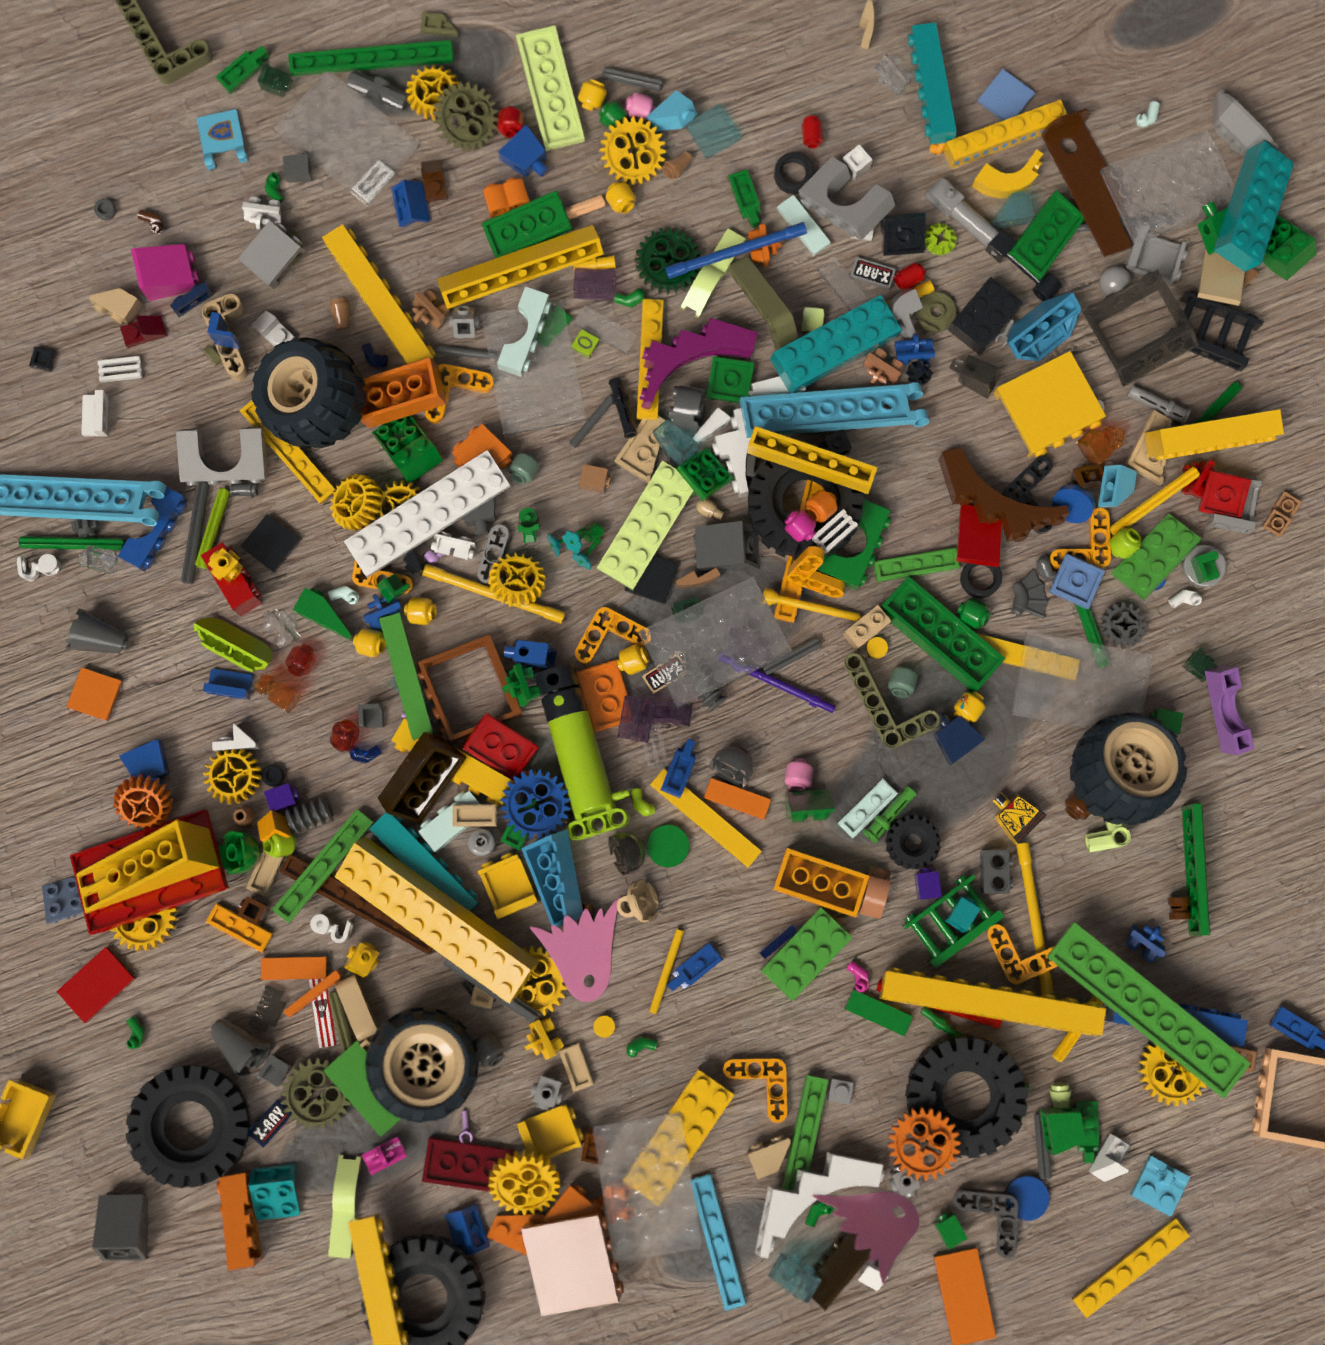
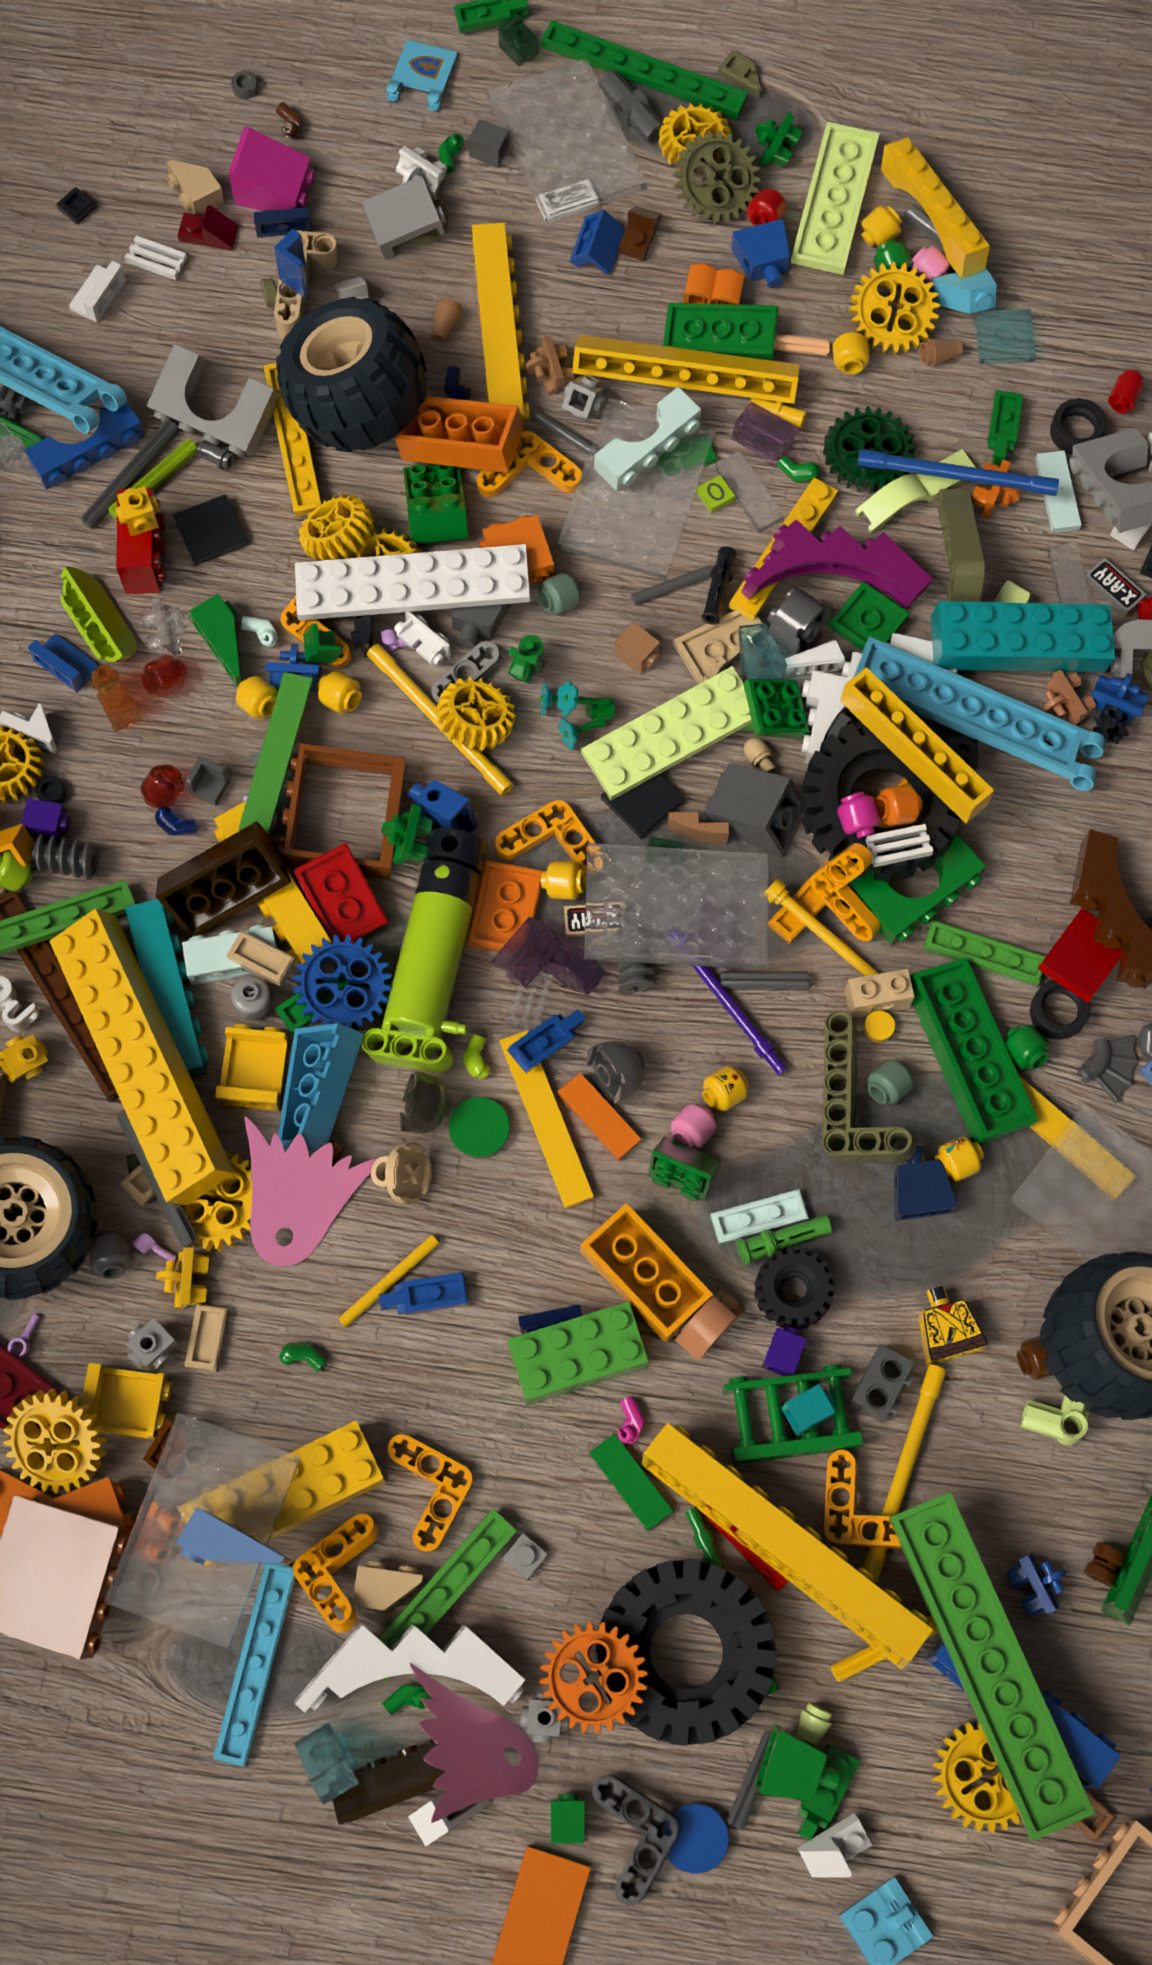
camera: 30 degrees right, 10 degrees down
yellow tile [593,1015,615,1038] -> none
none -> lavender hand [133,1233,177,1261]
none -> medium blue slope [176,1507,292,1565]
none -> light orange beam [293,1513,379,1633]
none -> yellow head [702,1066,749,1111]
none -> green hips [755,112,802,168]
none -> yellow arch [881,137,990,279]

